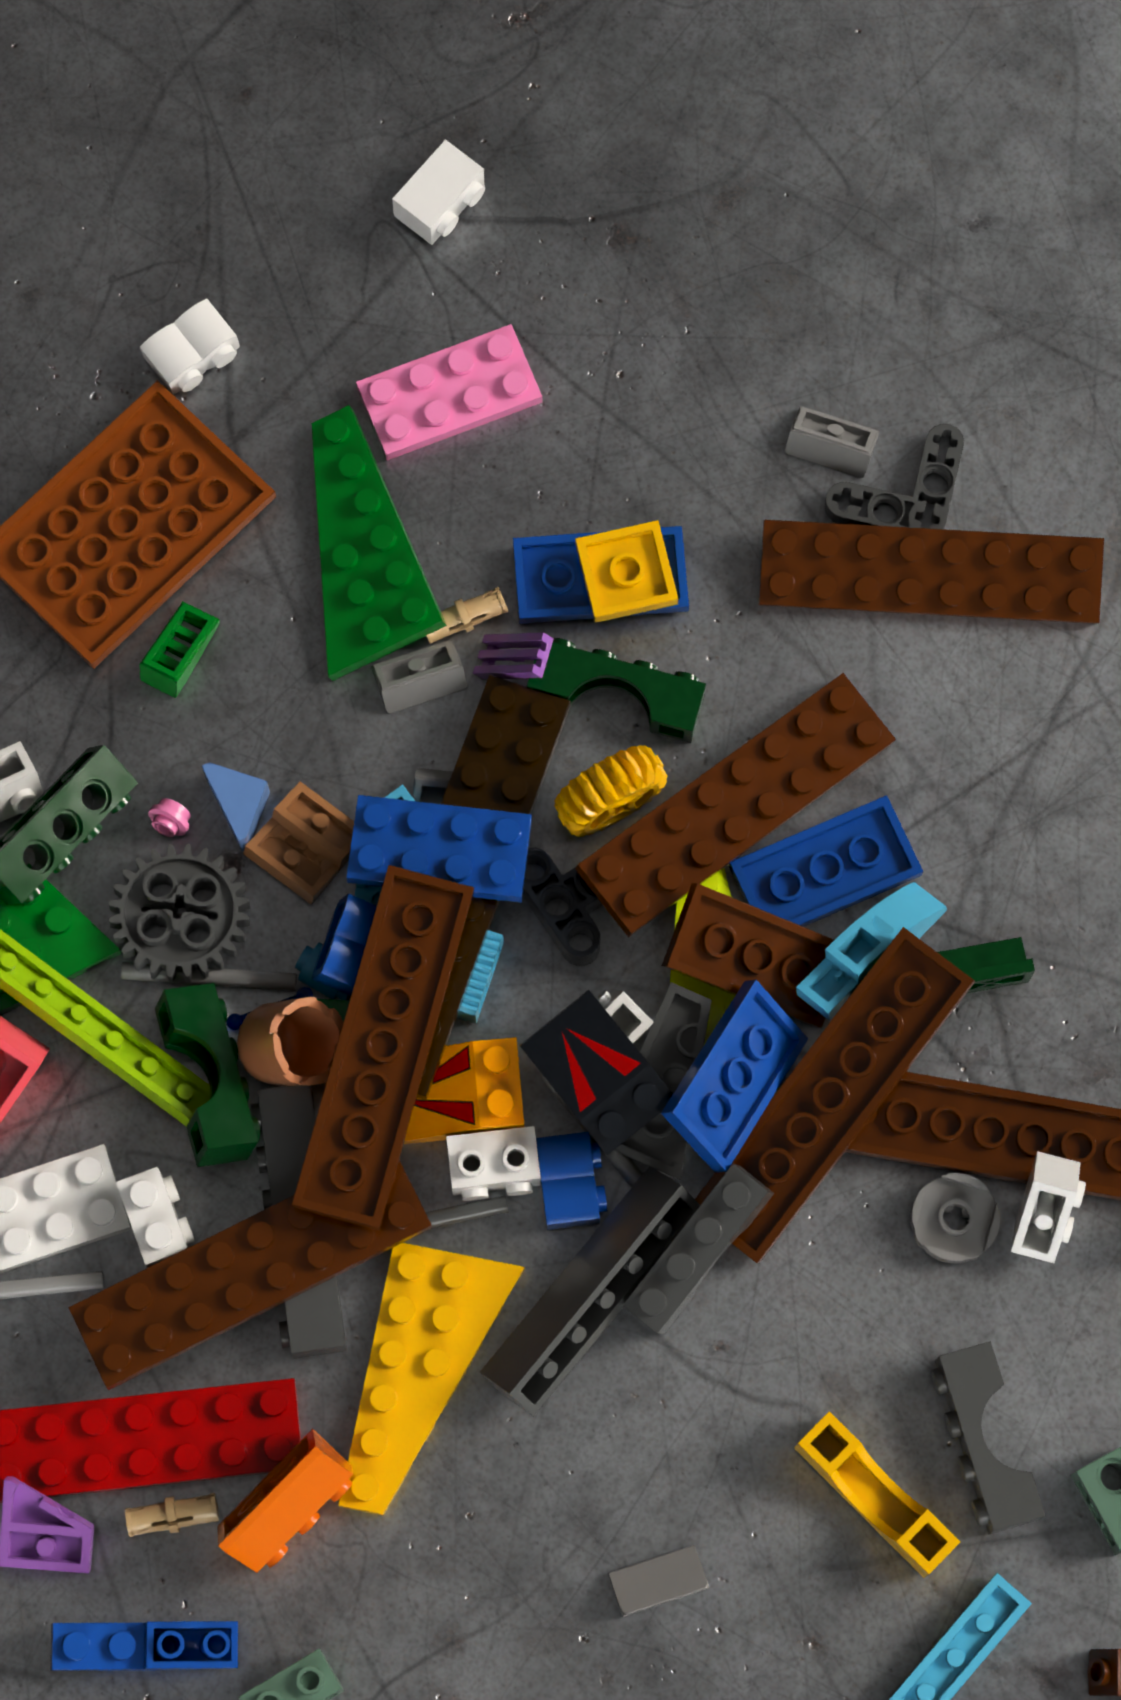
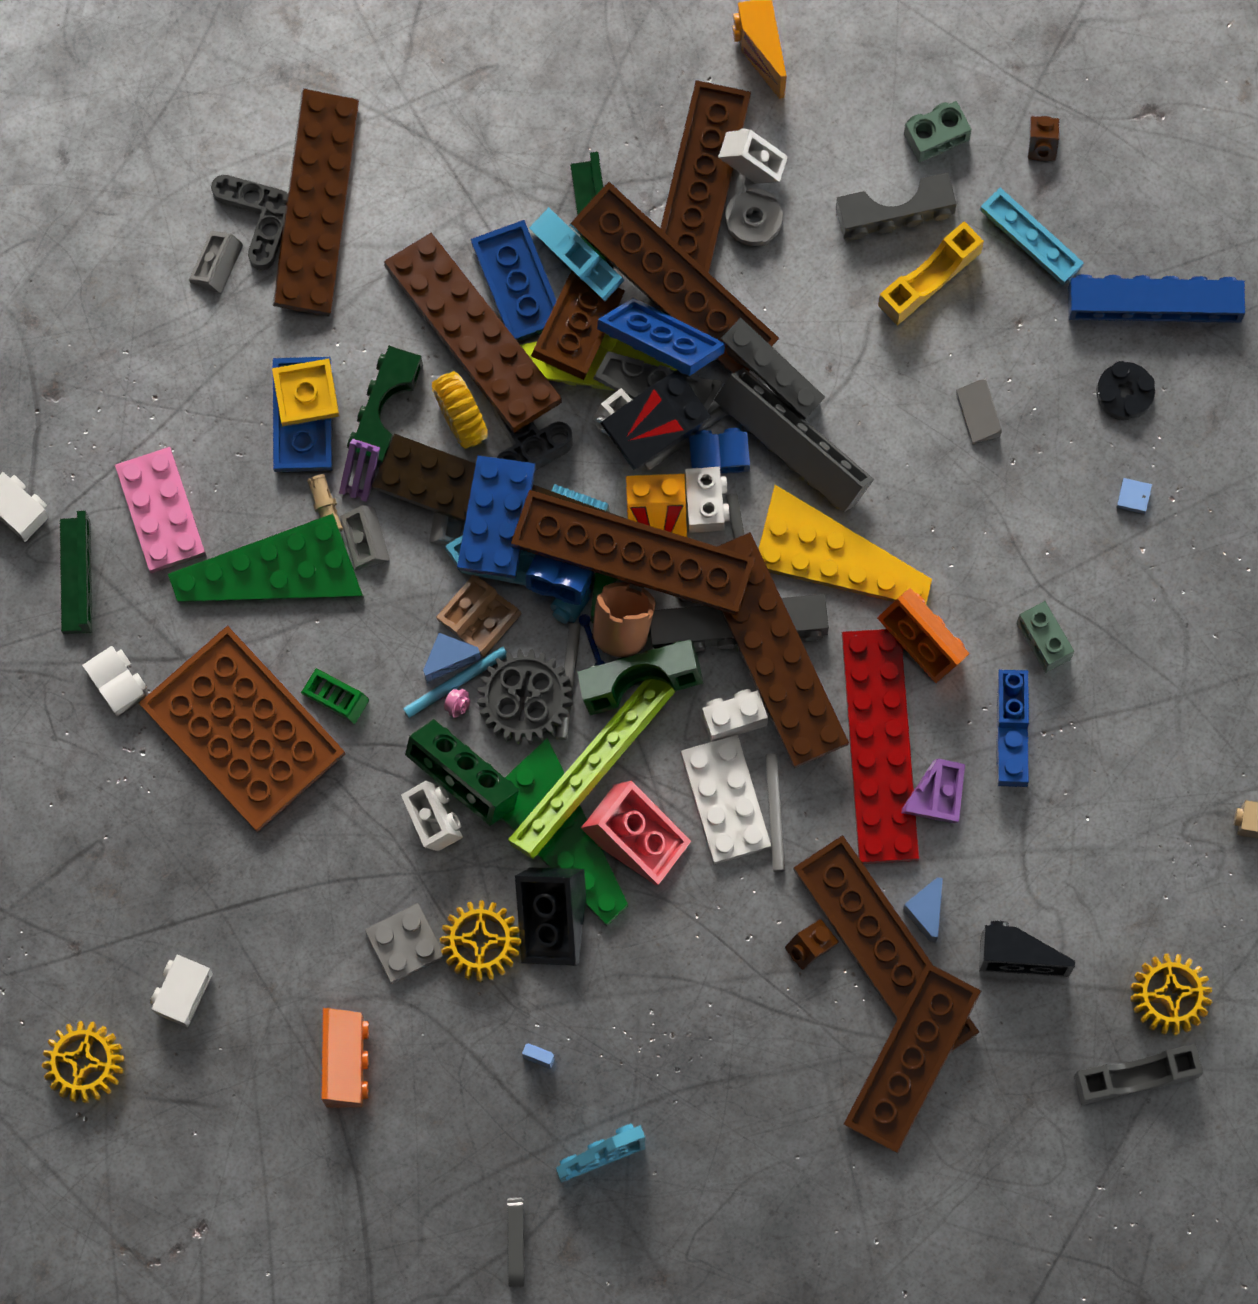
camera: 85 degrees left, 0 degrees up
tan pin [125,1493,219,1537] -> none
none -> dark green fence [60,511,92,634]
none -> medium azure bar [403,646,507,718]

